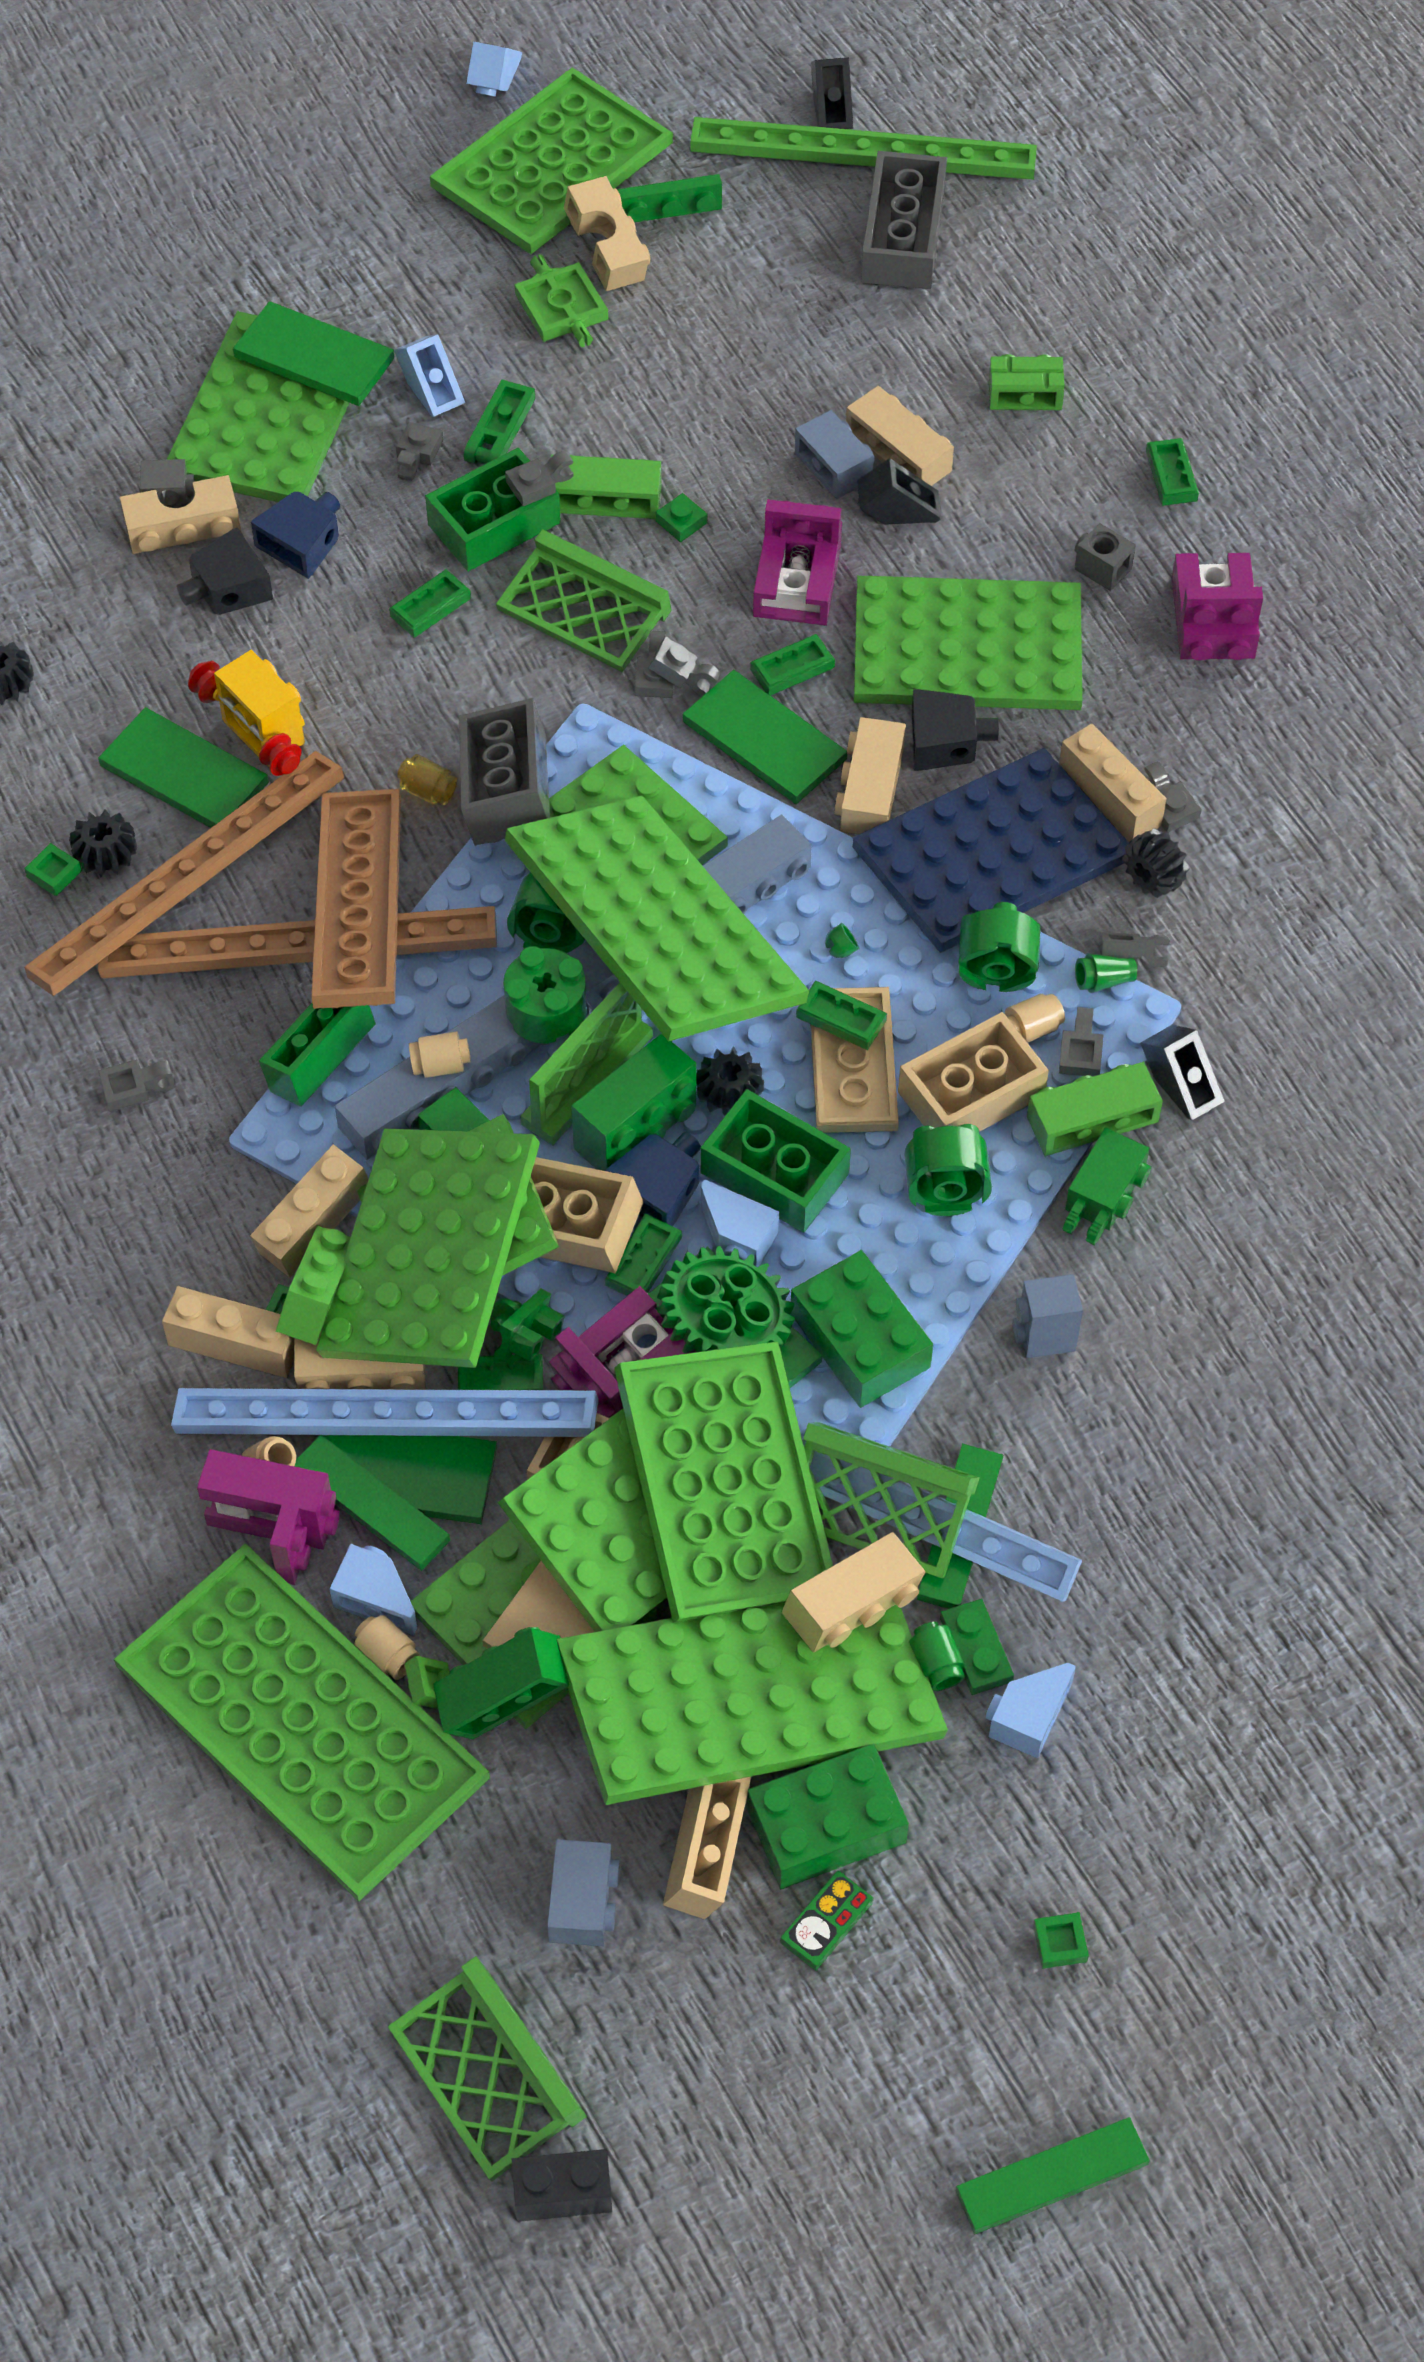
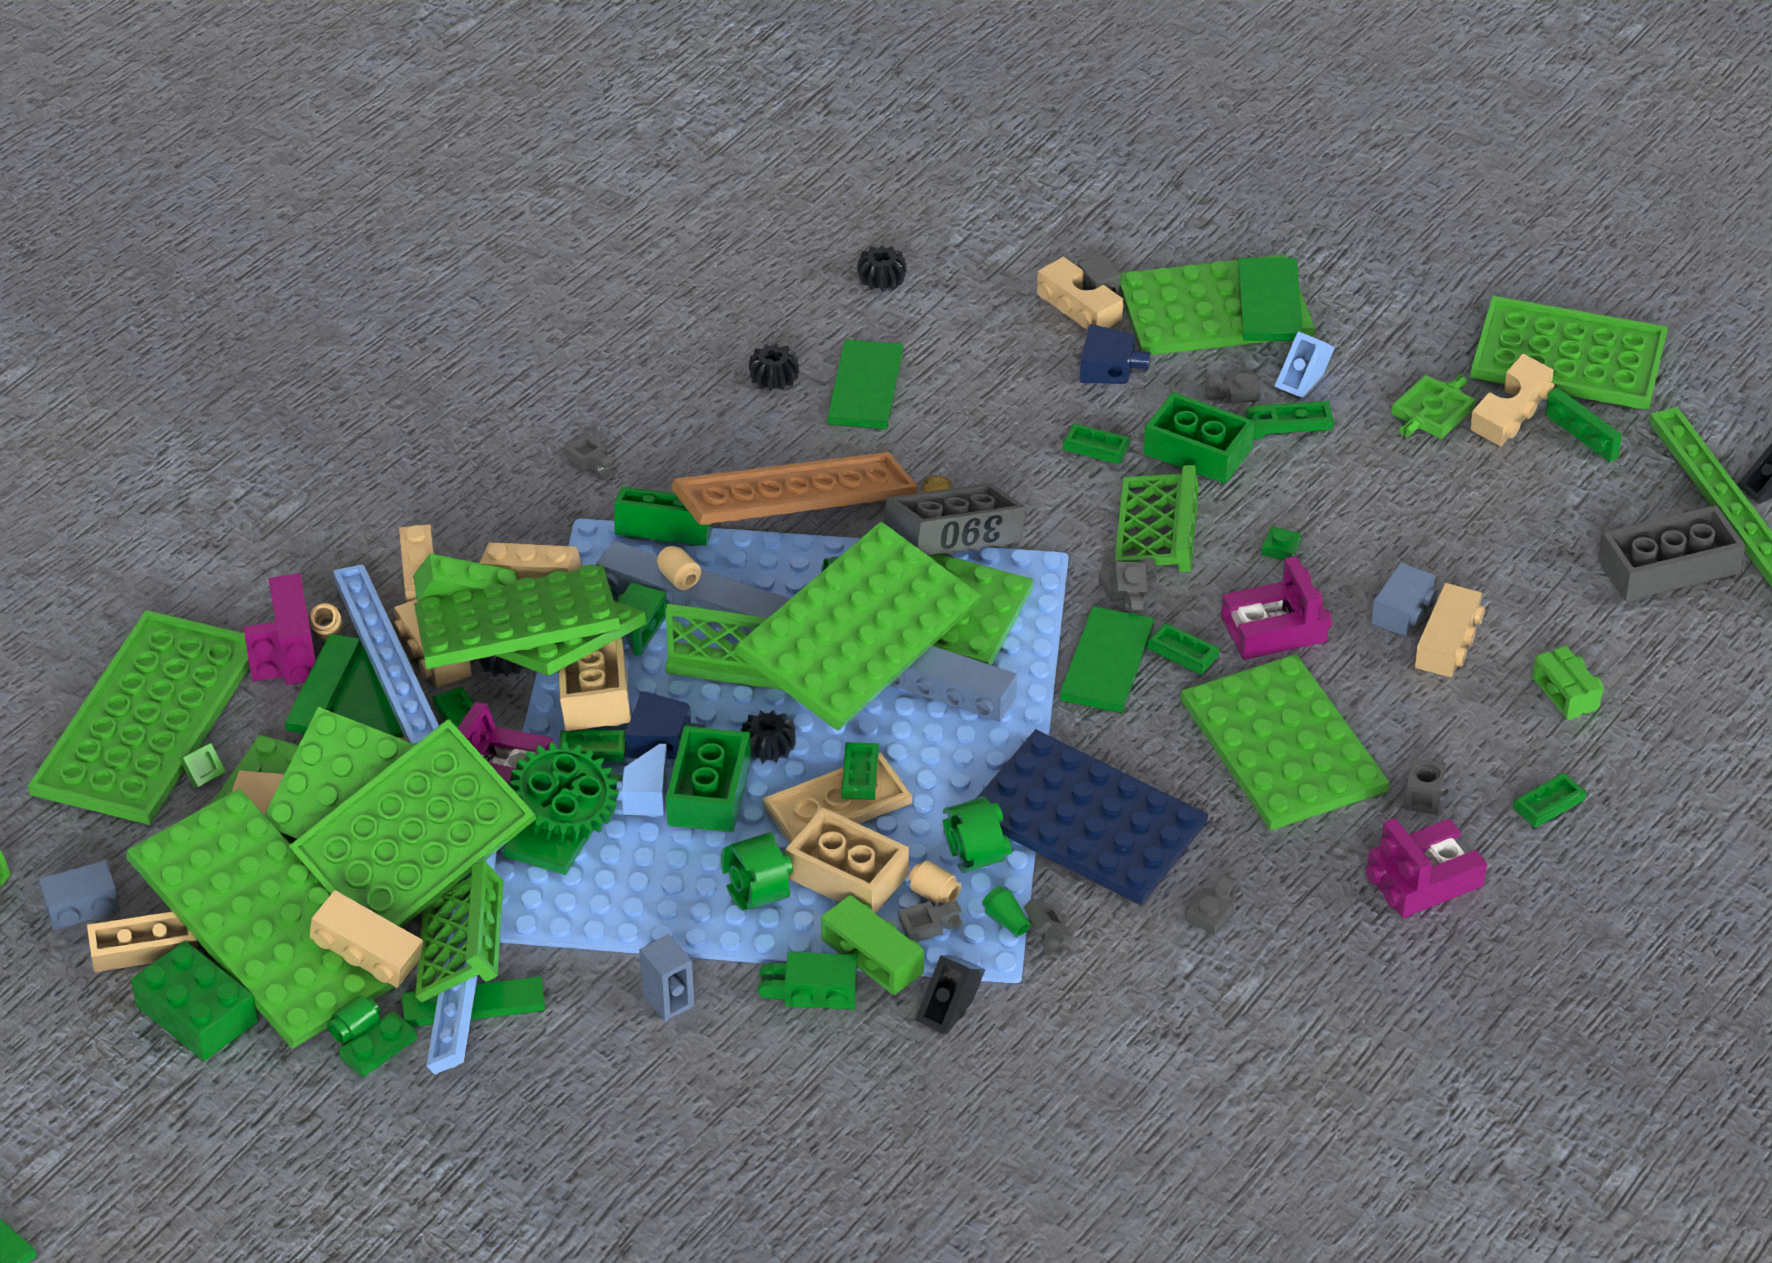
camera: 65 degrees right, 15 degrees down
medium nougat plate [24,751,344,996] -> none
green plate [24,843,82,896] -> none
medium nougat plate [98,906,497,978] -> none
black torso [177,527,273,615] -> none
yellow brick [188,649,305,776] -> none
light blue slope [329,1544,417,1636] -> none
tan brick [354,1615,420,1680] -> none
green brick [433,1627,569,1740] -> none
light blue slope [466,41,522,97] -> none
green hips [490,1288,565,1362] -> none
green brick [503,946,587,1044] -> none
dark grey plate [505,450,574,506] -> none
bright green brick [551,454,662,519] -> none
green brick [571,1033,696,1171] -> none
tile [780,1870,874,1971] -> none
green brick [791,1250,933,1408] -> none
green hinge [825,923,859,958] -> none
tan brick [835,717,906,834] -> none
black slope [857,458,942,525] -> none
black torso [911,689,999,771] -> none
light blue slope [985,1663,1076,1758] -> none
green plate [1033,1912,1089,1969] -> none
tan brick [1059,724,1167,842] -> none
black gear [1122,828,1190,898] -> none

